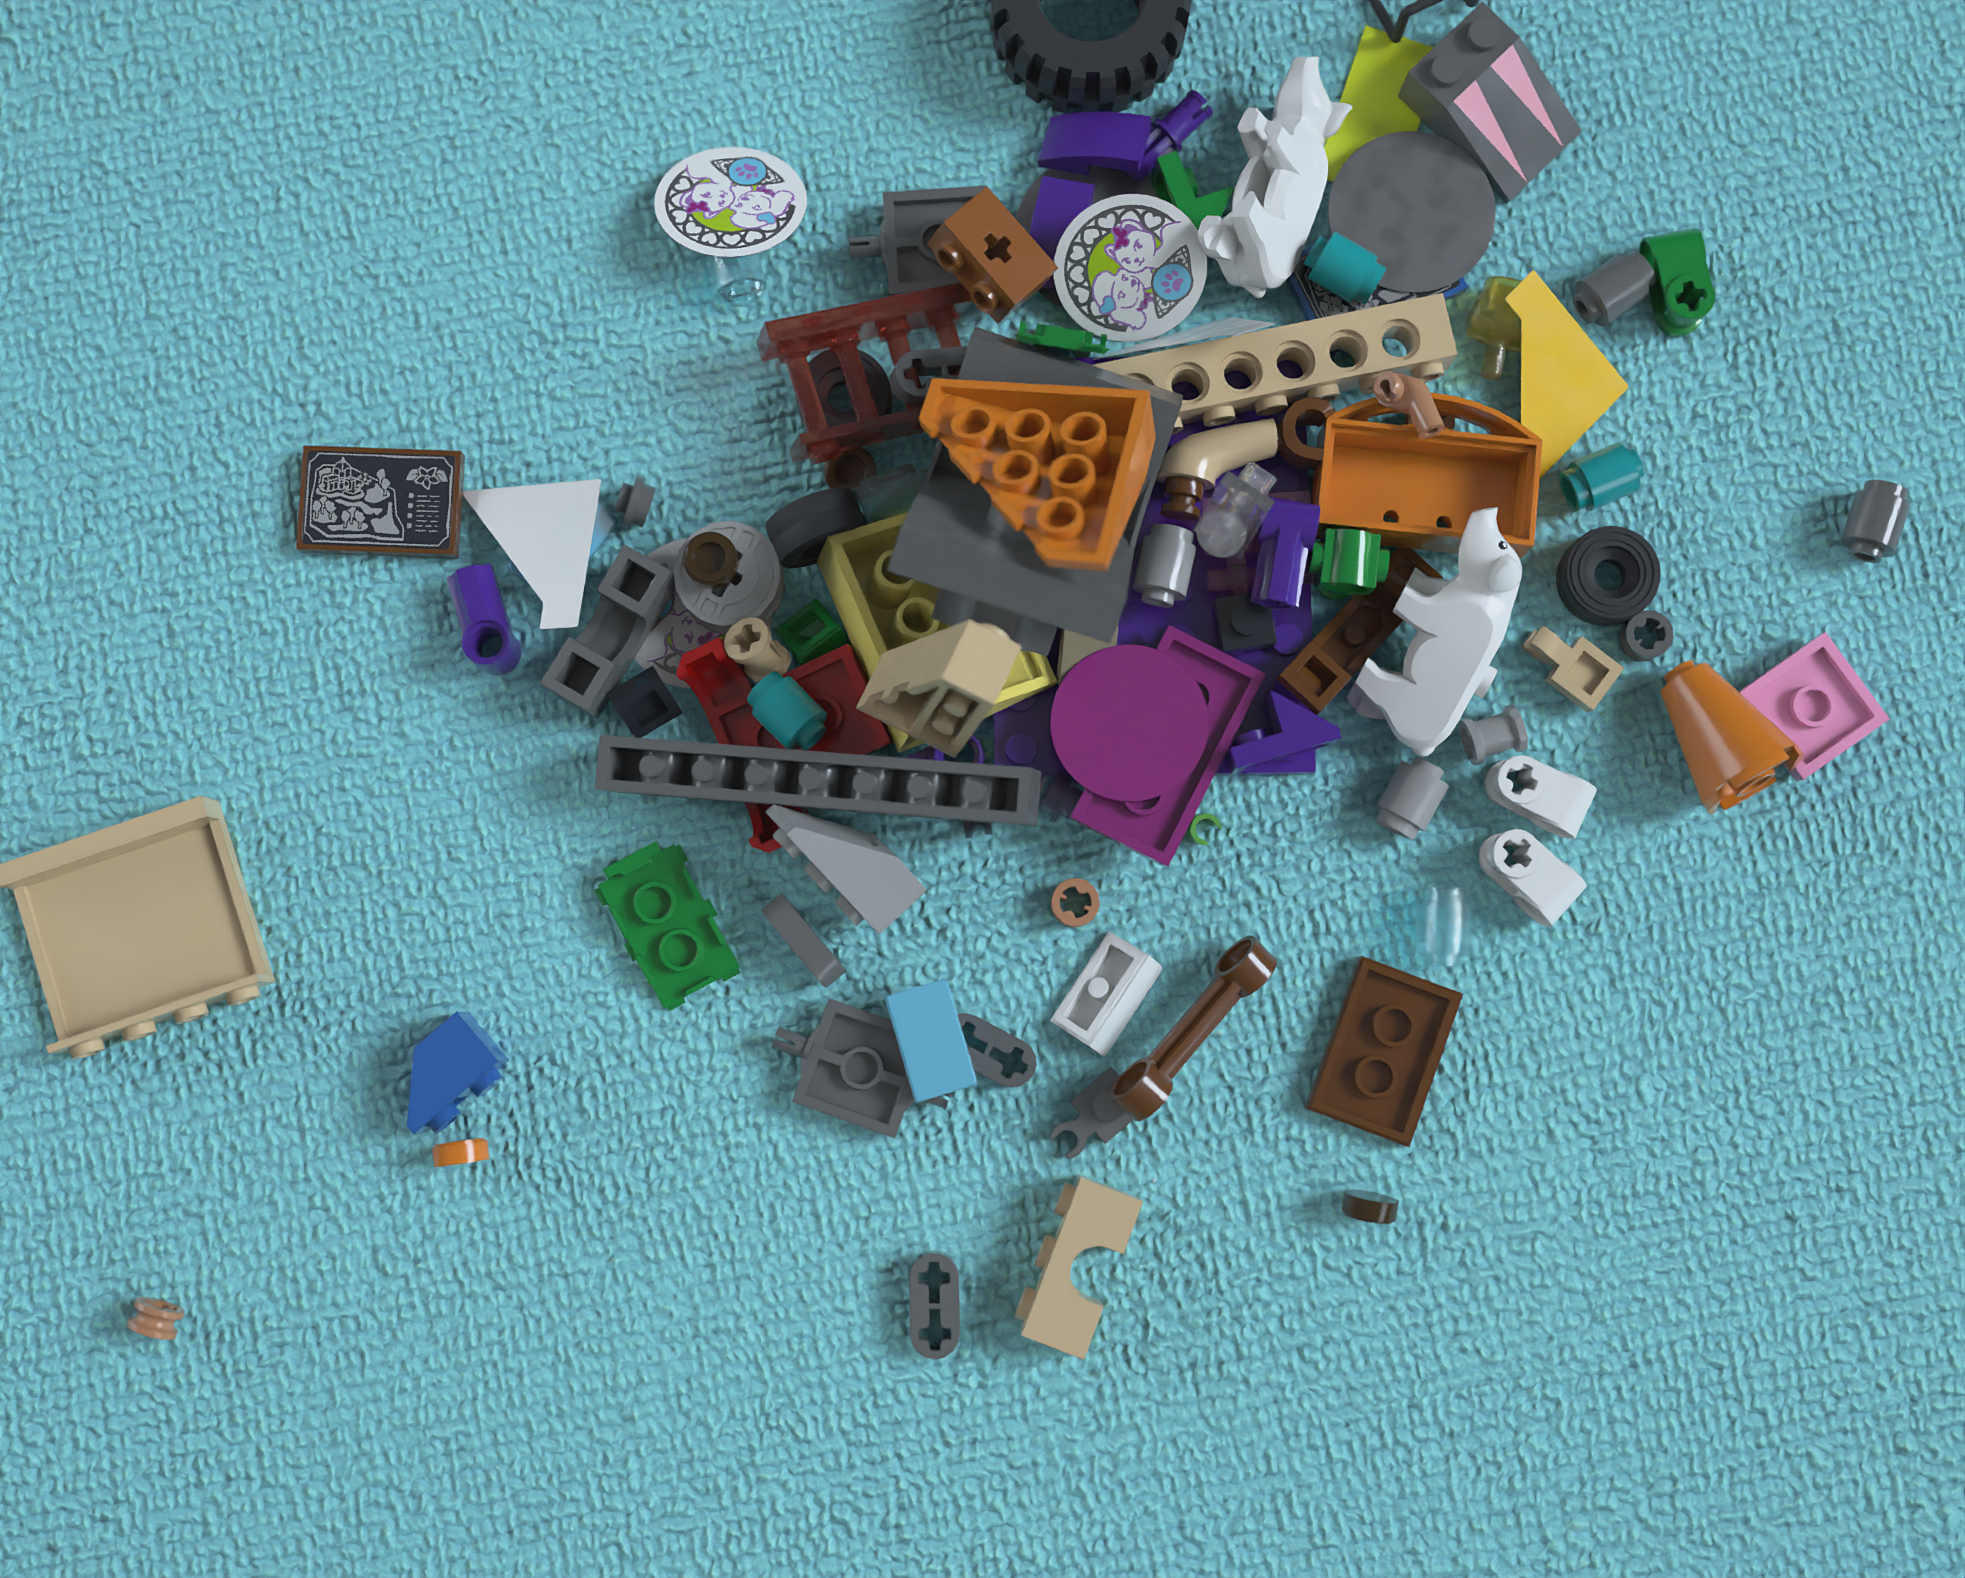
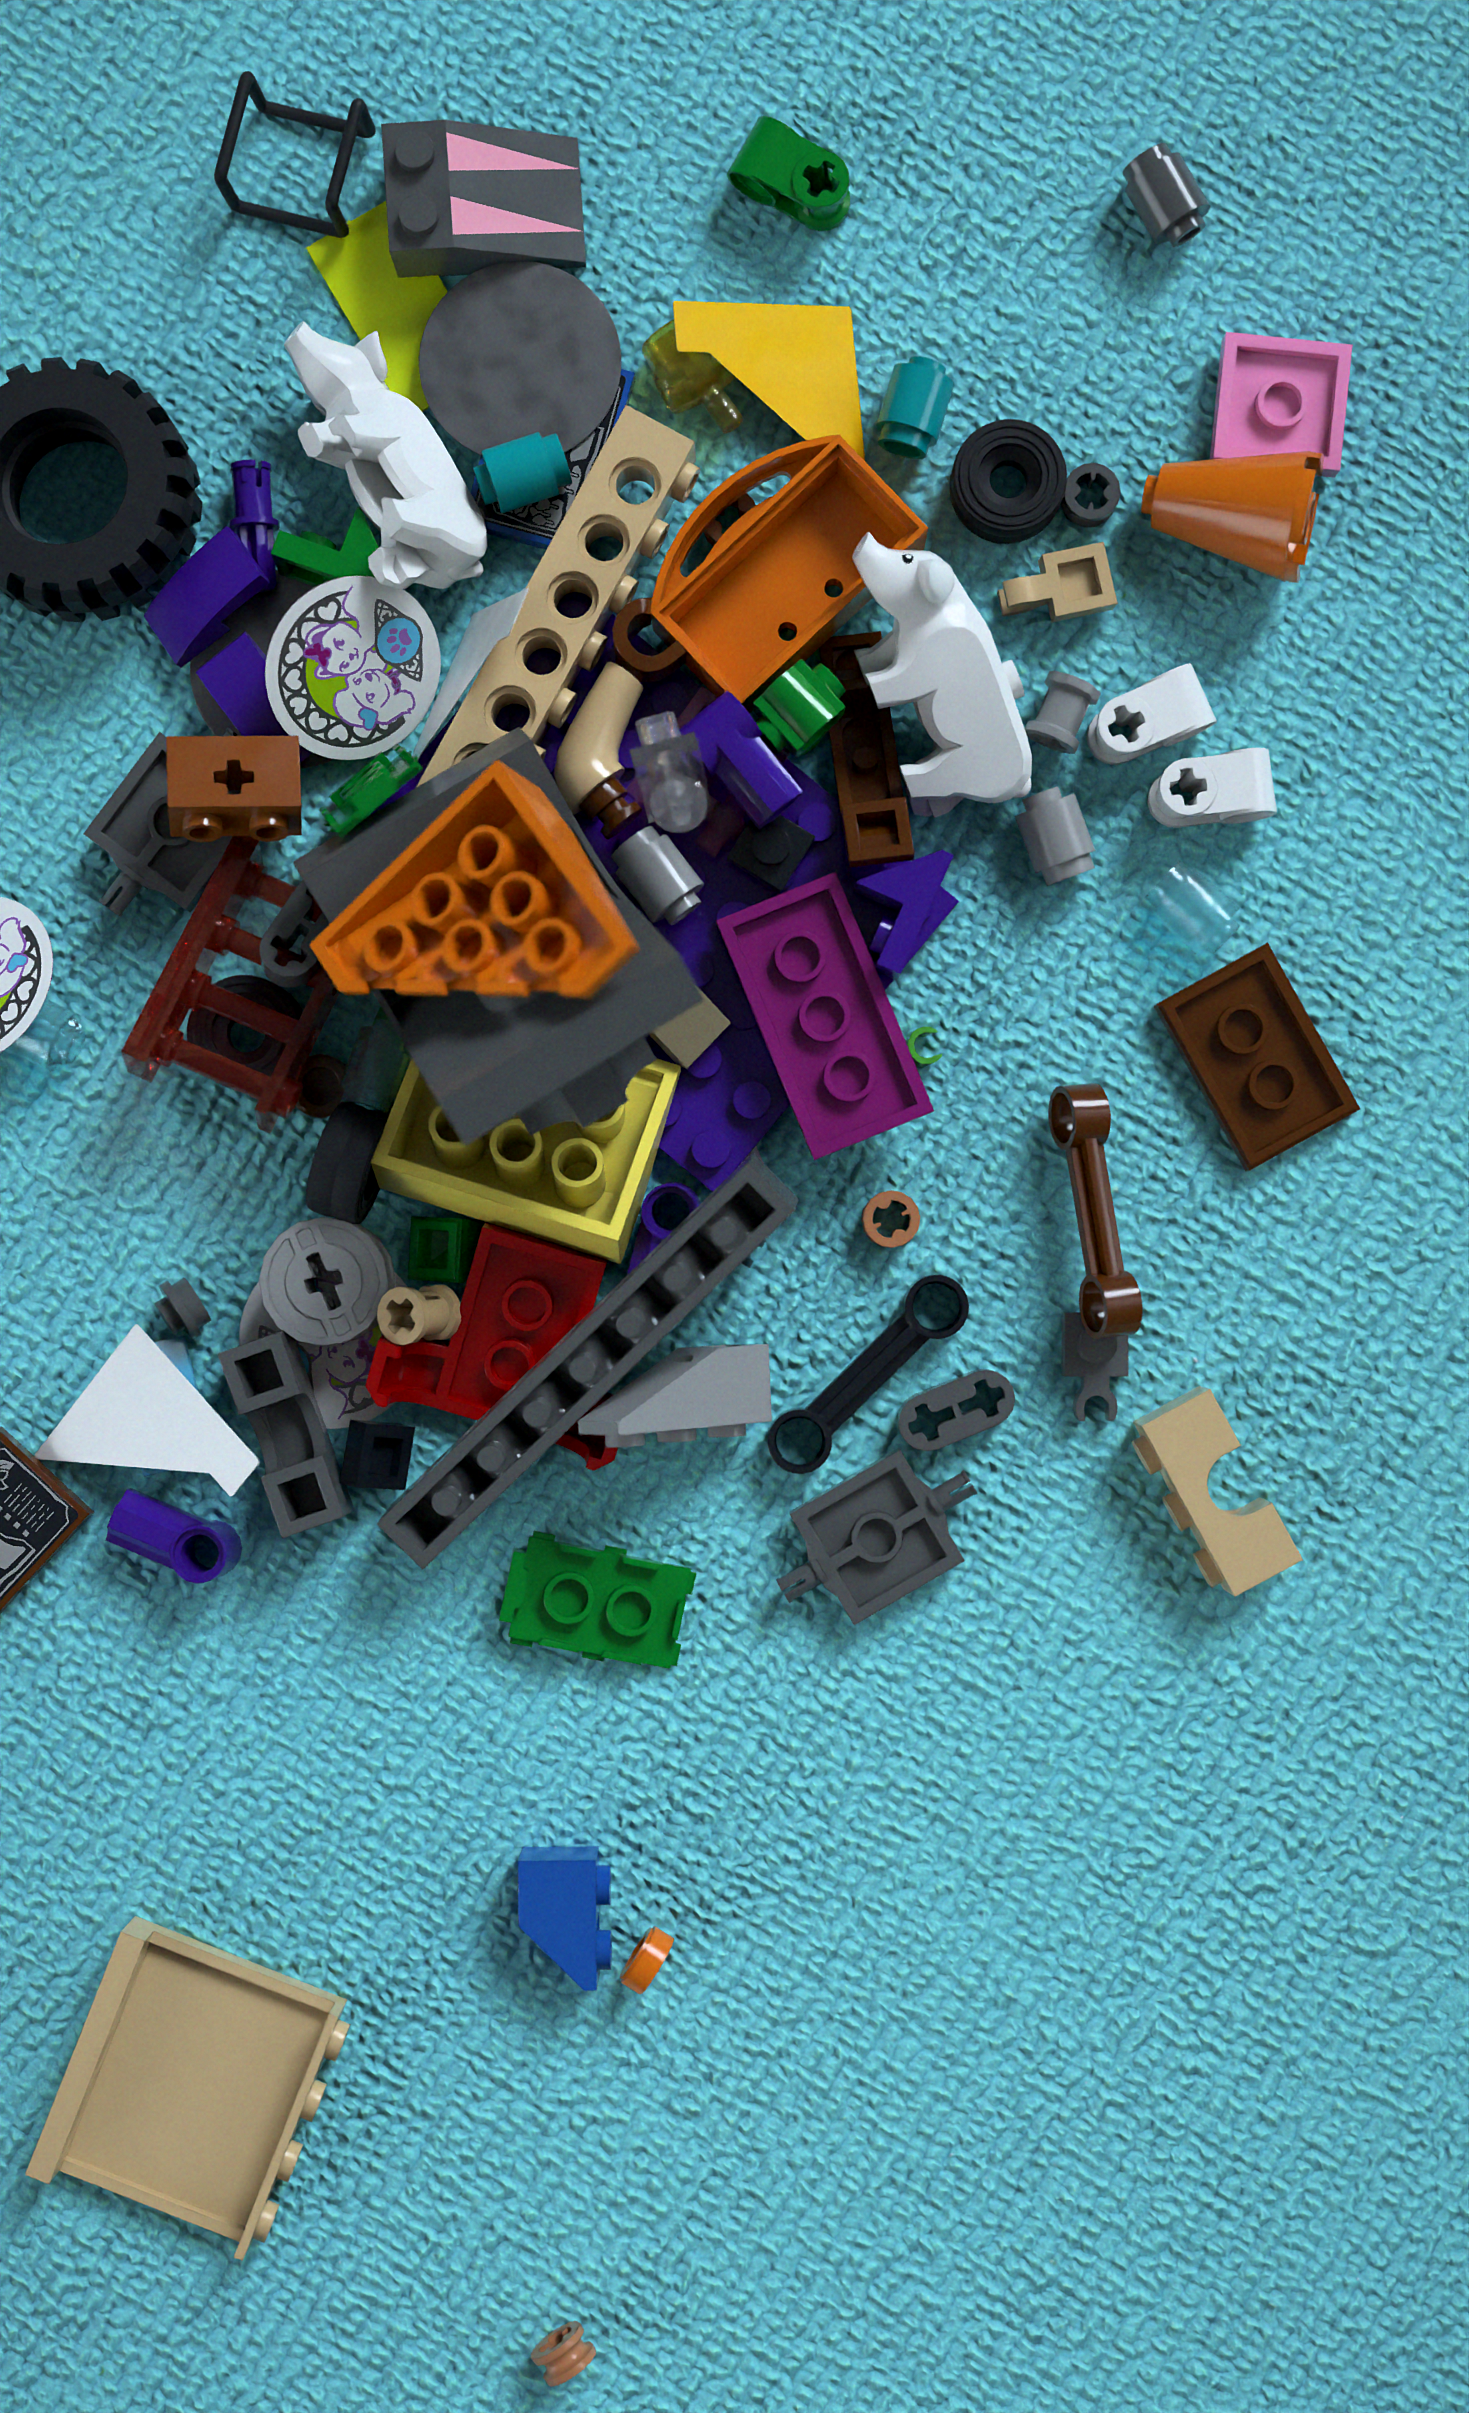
camera: 50 degrees left, 5 degrees up
dark brown tile [683,532,739,589] -> none
teal brick [747,671,827,751] -> none
dark grey beam [761,893,846,988] -> none
tan wedge [856,619,1022,758] -> none
medium azure slope [884,978,977,1103] -> none
dark grey beam [909,1251,960,1360] -> none
plate [1038,771,1083,823] -> none
magenta sticker [1050,645,1209,802] -> none
white slope [1050,931,1162,1056] -> none
dark brown tile [1341,1189,1399,1224] -> none
nougat arm [1372,372,1445,439] -> none
dark grey brick [1573,251,1656,326] -> none
none -> black piece [767,1275,969,1474]

